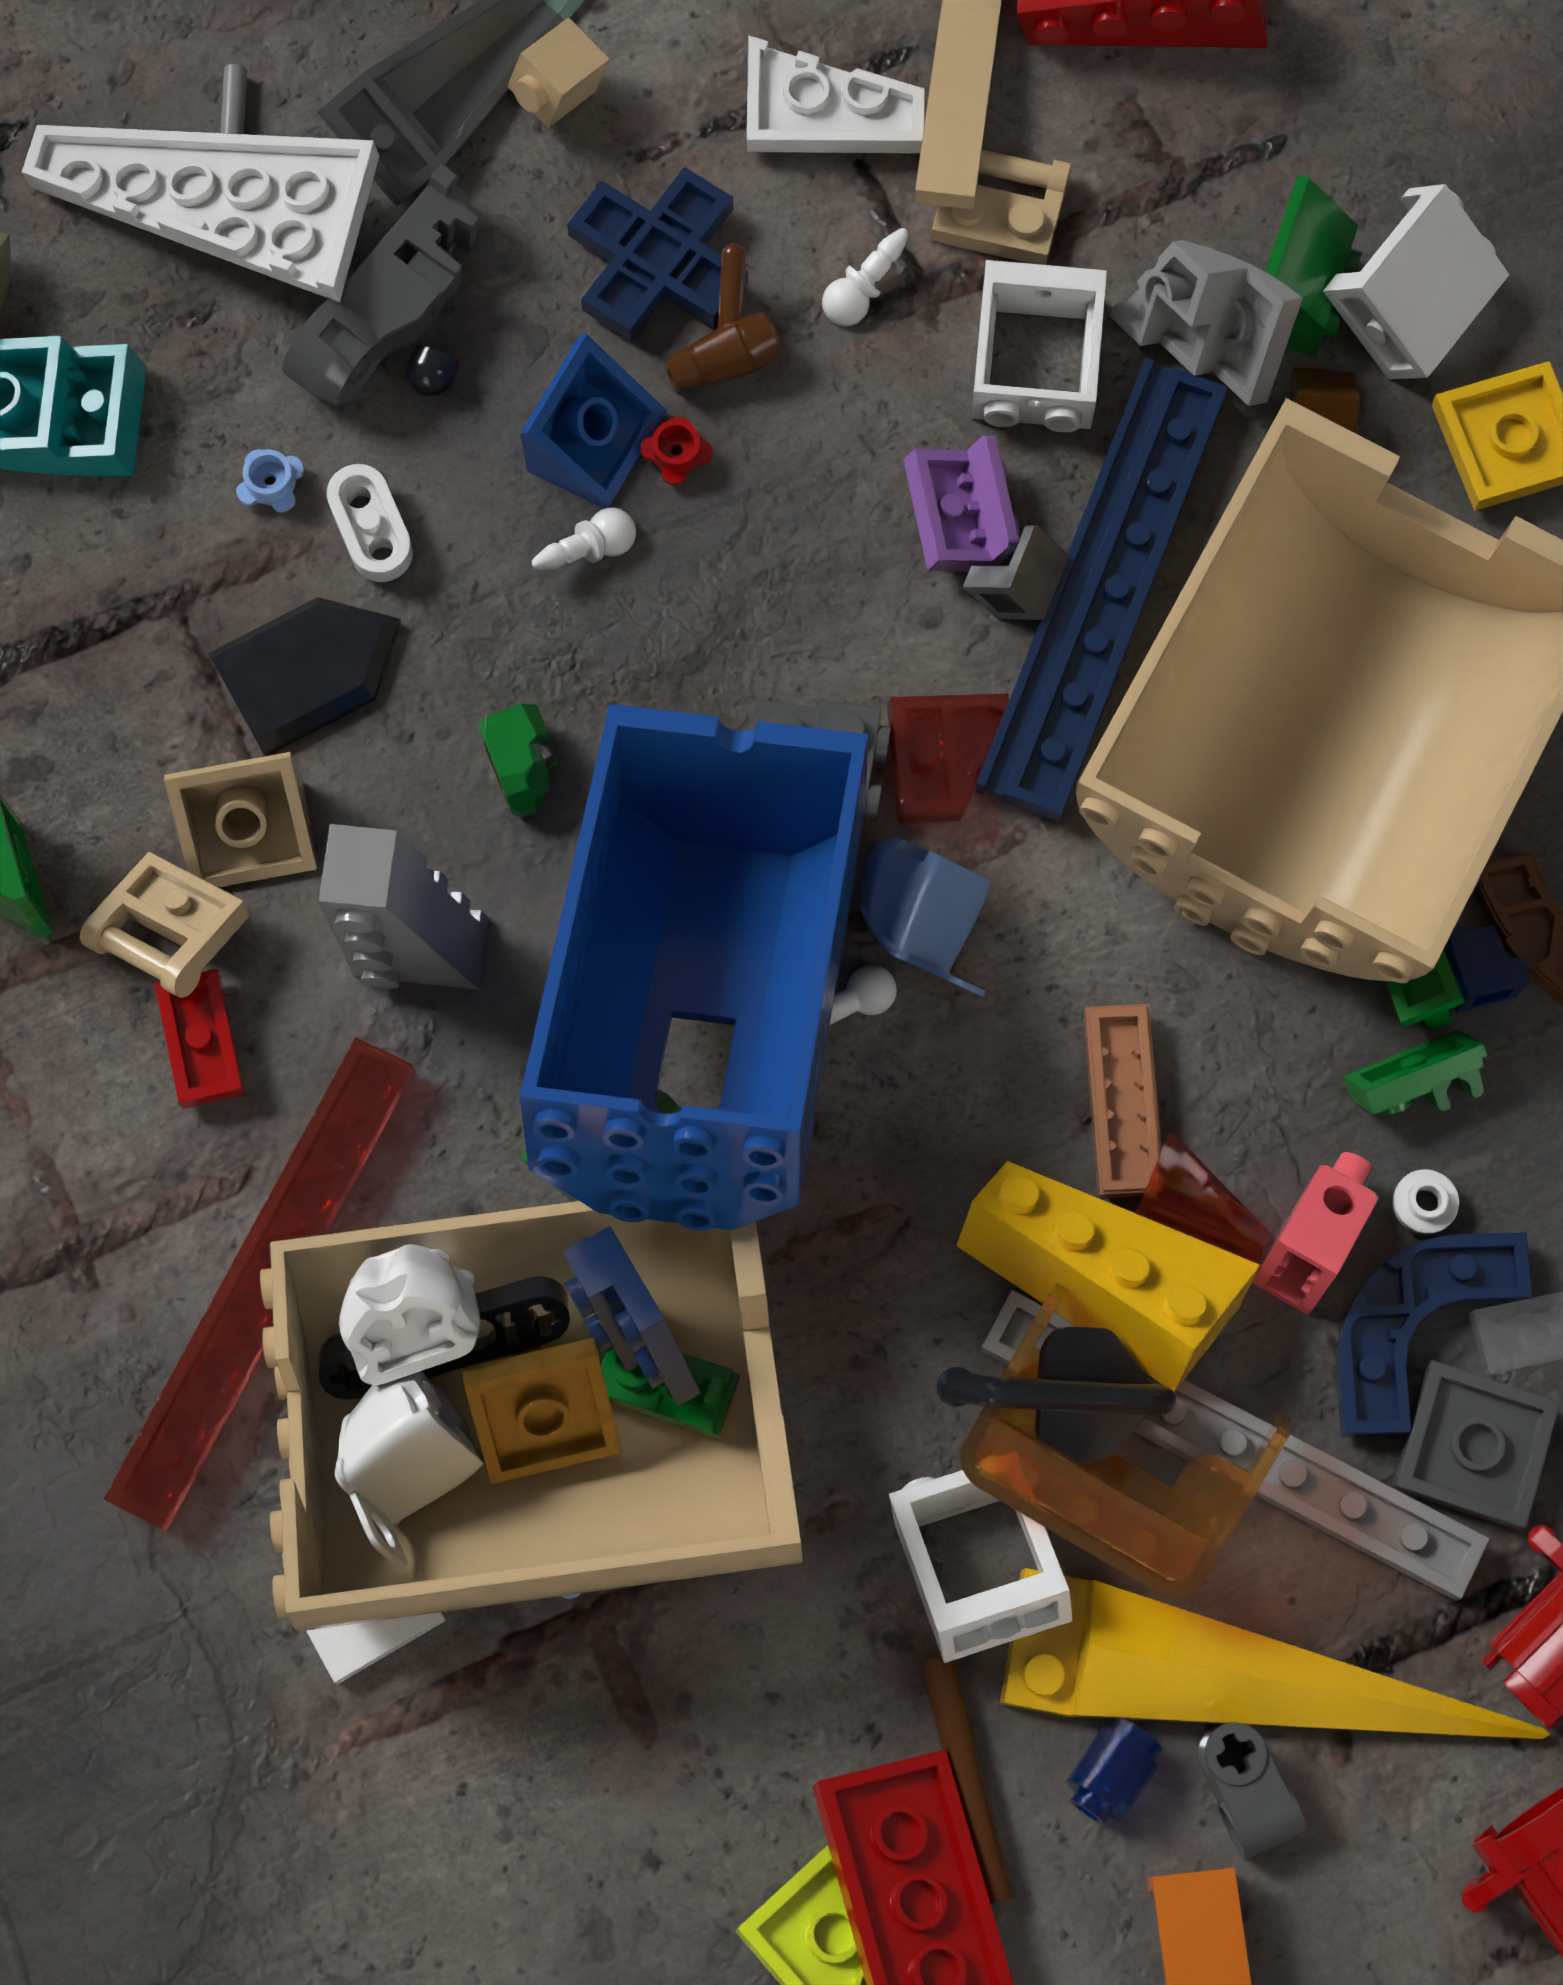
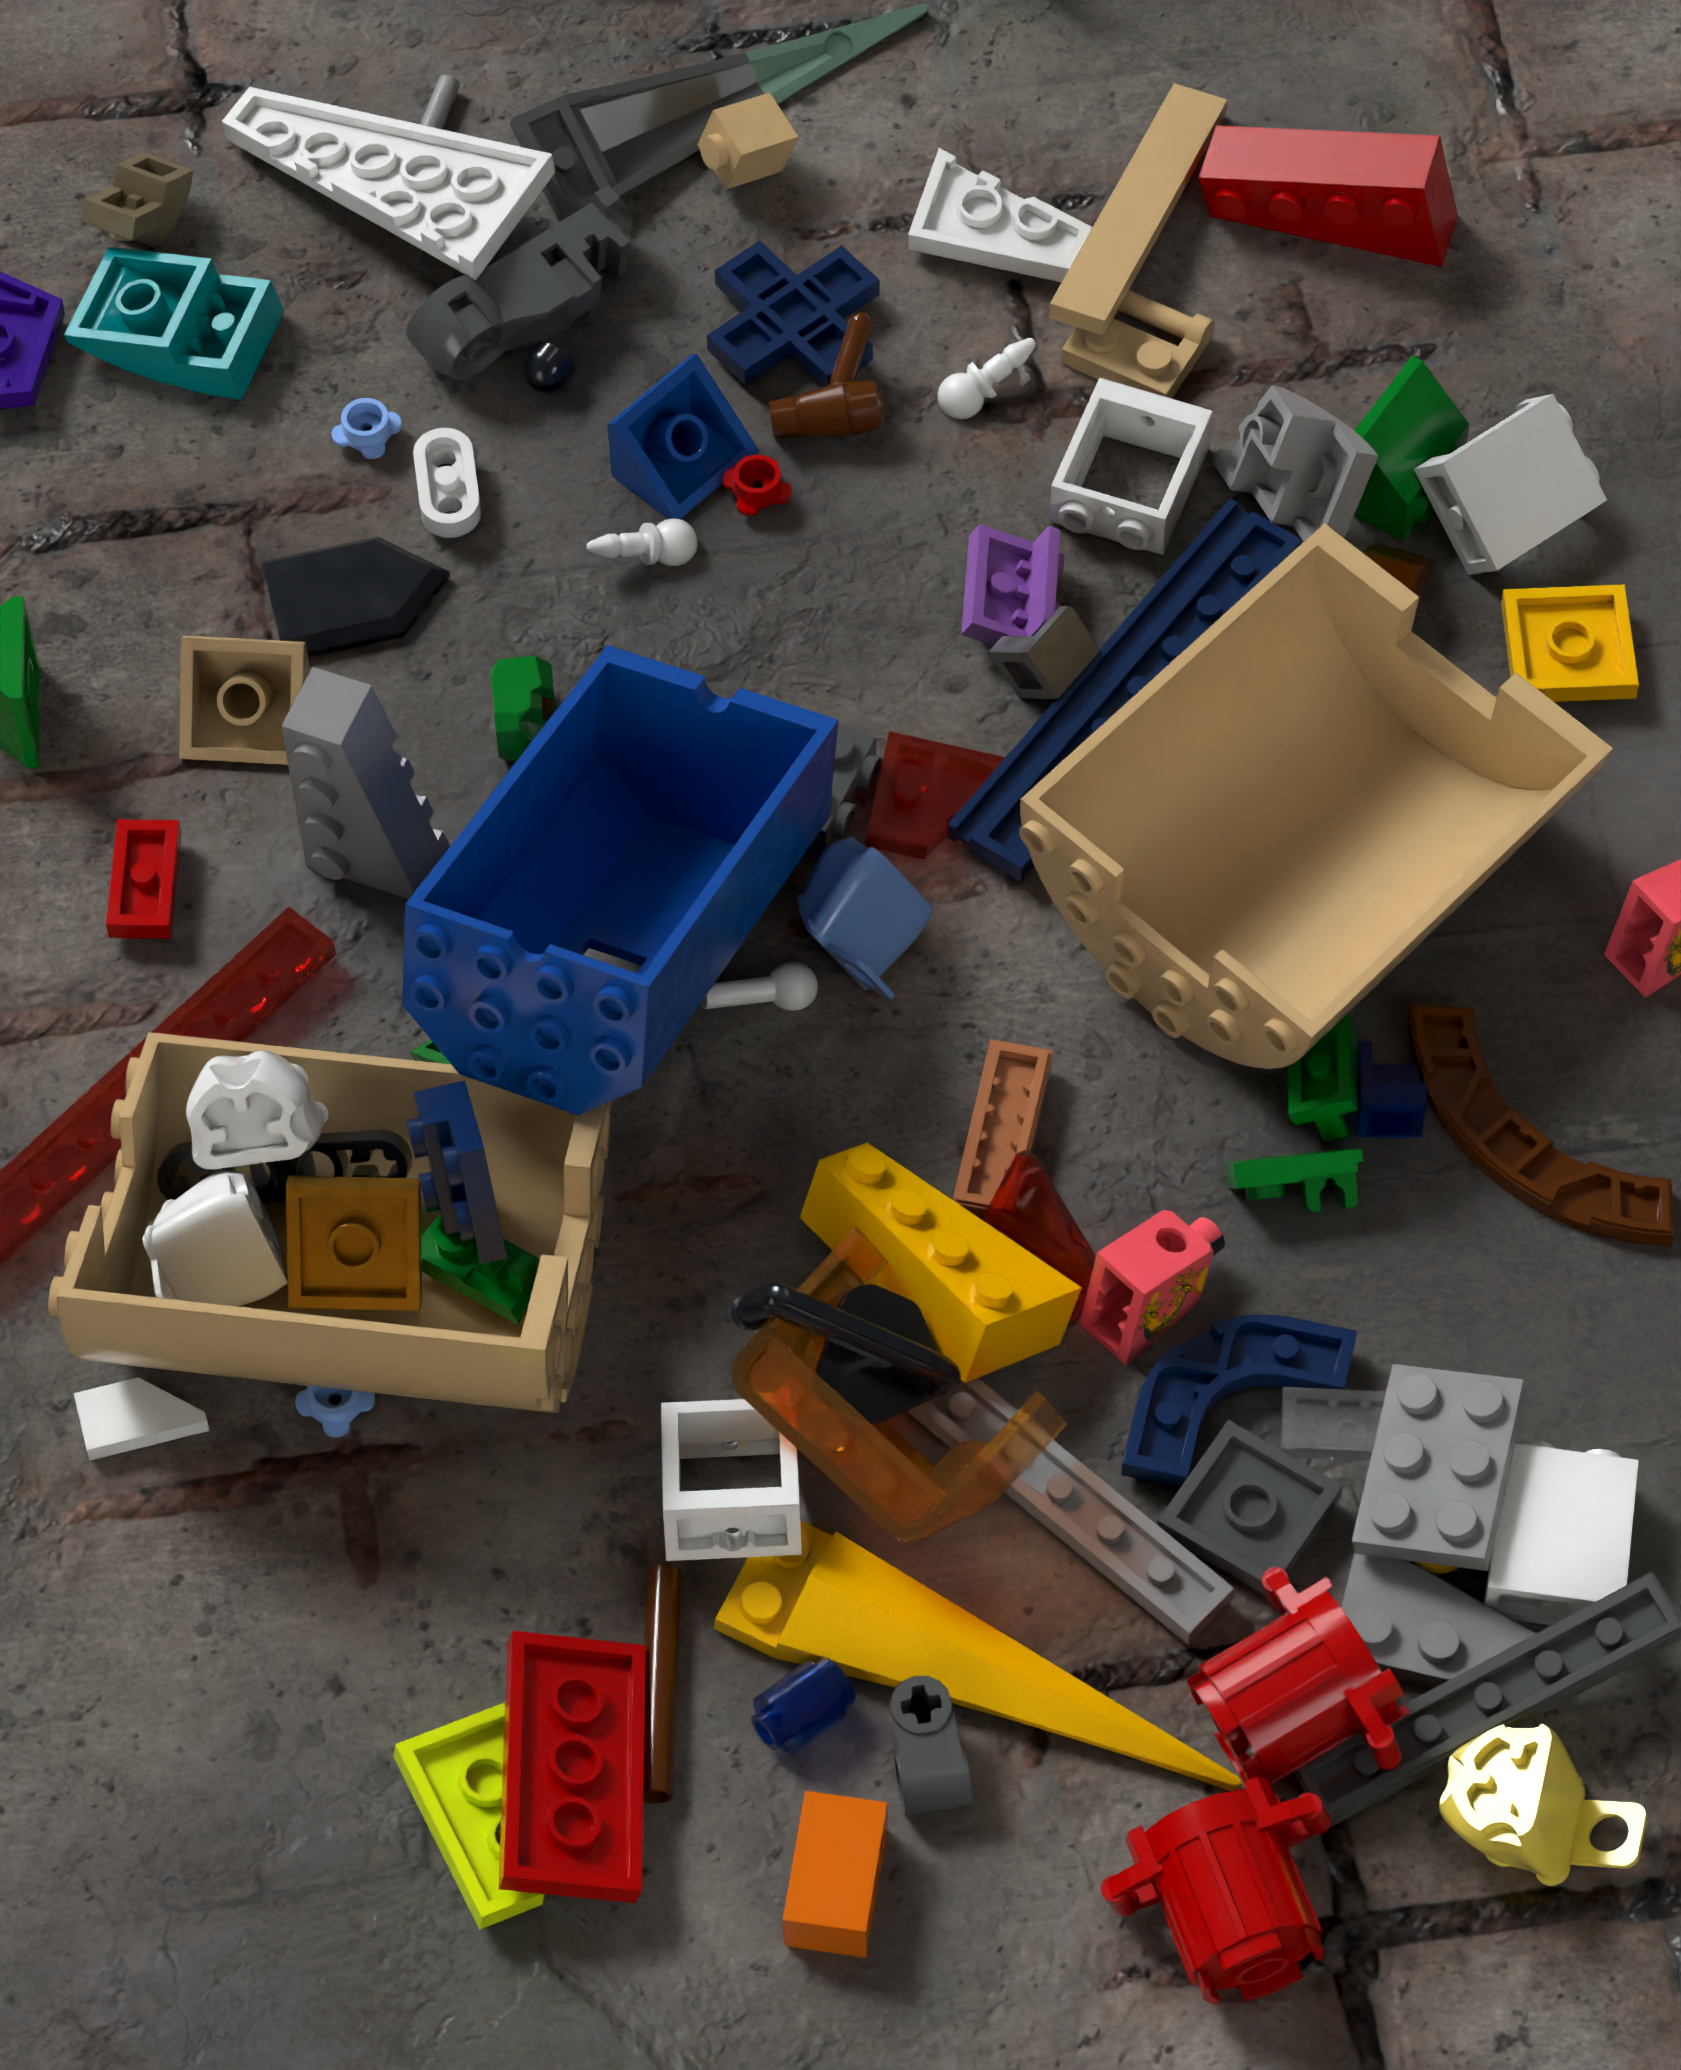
camera: 15 degrees right, 15 degrees down
tan plate [80,852,250,998] -> none
white plate [1392,1169,1459,1235] -> none

